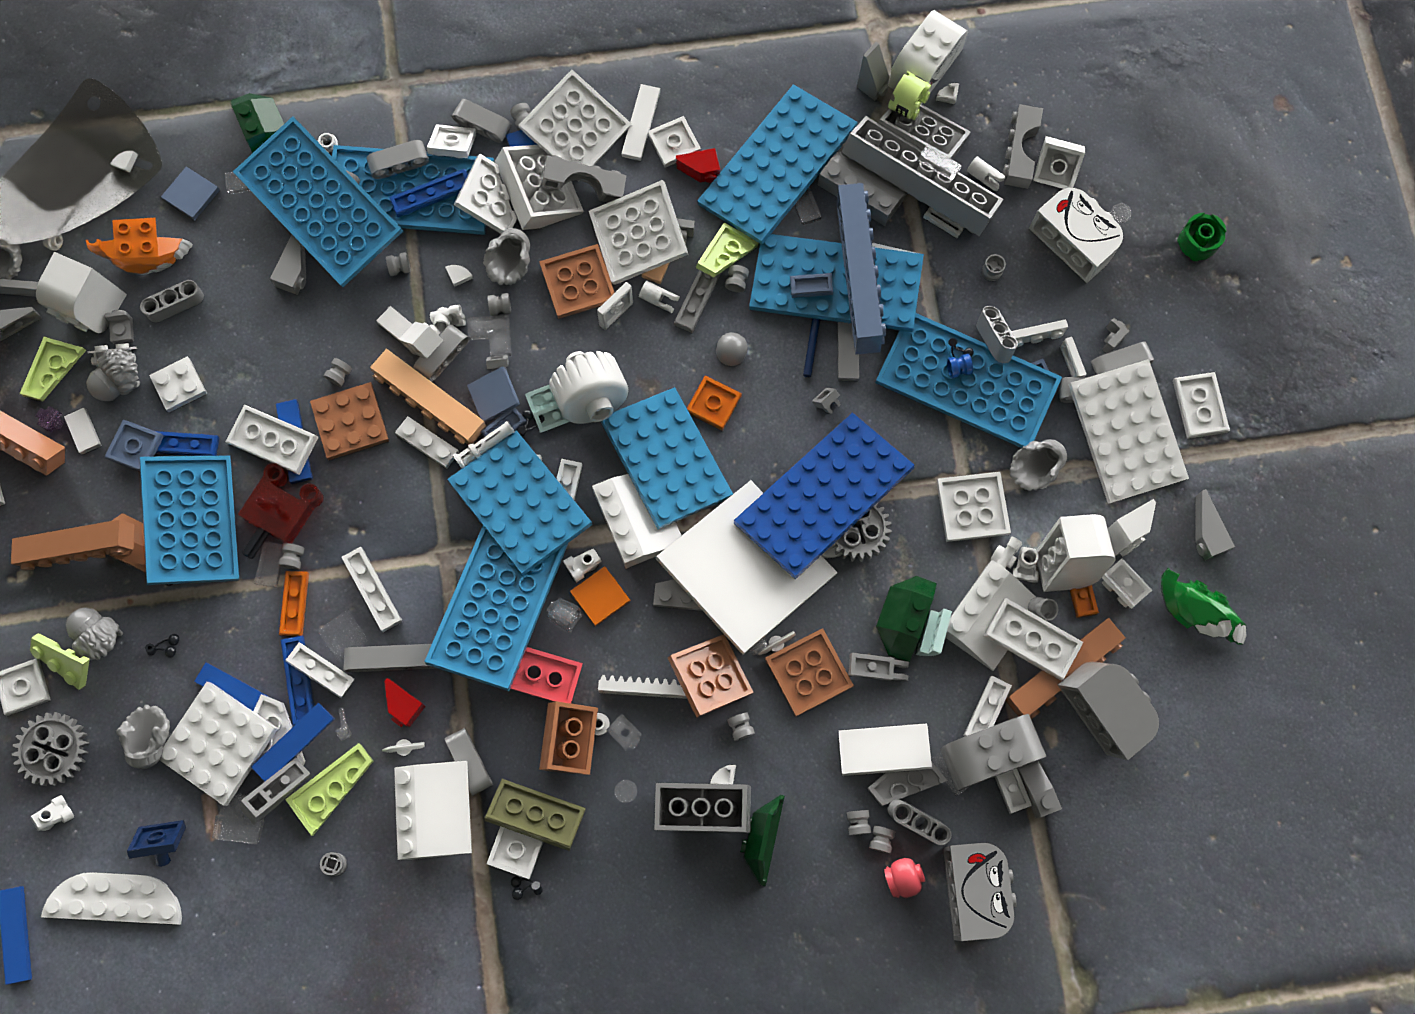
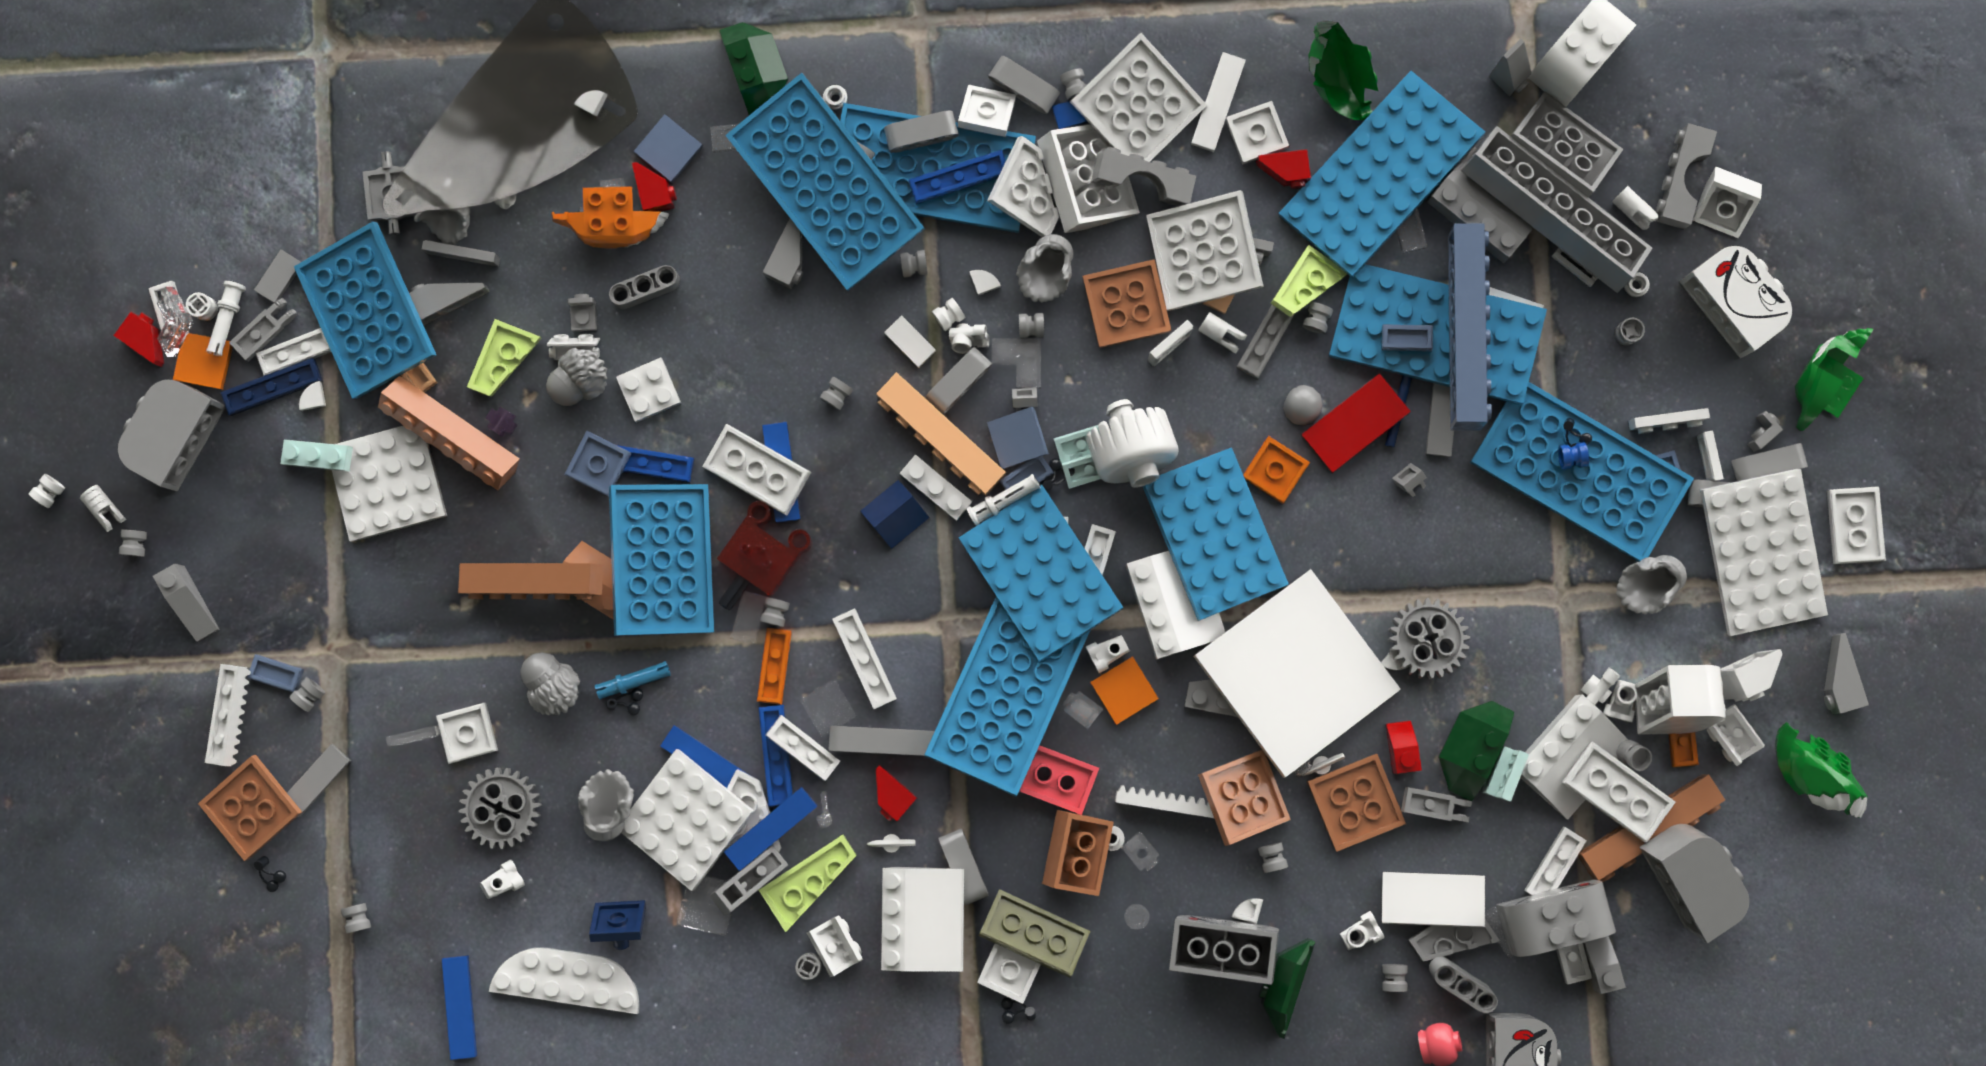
camera: 15 degrees right, 10 degrees up
yellowish green wing [30,633,90,690] -> none
white brick [36,252,127,333] -> none
white tile [64,408,102,455] -> none
nougat plate [310,382,389,460] -> none
white brick [399,322,443,358] -> none
blue plate [734,412,914,579] -> none
light grey wheel [869,826,896,854] -> none
yellowish green brick [888,71,931,120] -> none
clear tile [918,145,962,180] -> none
white tile [936,83,959,104] -> none
white plate [936,472,1011,542] -> none
light grey beam [976,306,1018,363] -> none
clear plate [1110,203,1131,223] -> none
green brick [1177,213,1226,261] -> none
none -> dark azure pin [595,661,671,700]
none -> red slope [632,162,677,212]
none -> white bracket [807,915,863,977]
none -> dark blue slope [860,480,930,549]
none -> white wheel [932,298,966,331]
none -> red tile [1301,373,1411,474]
none -> green animal [1308,20,1379,120]
none -> white plate [1340,911,1385,950]
none -> red slope [1385,721,1422,774]
none -> white plate [1624,272,1650,297]
none -> green animal [1795,328,1873,431]

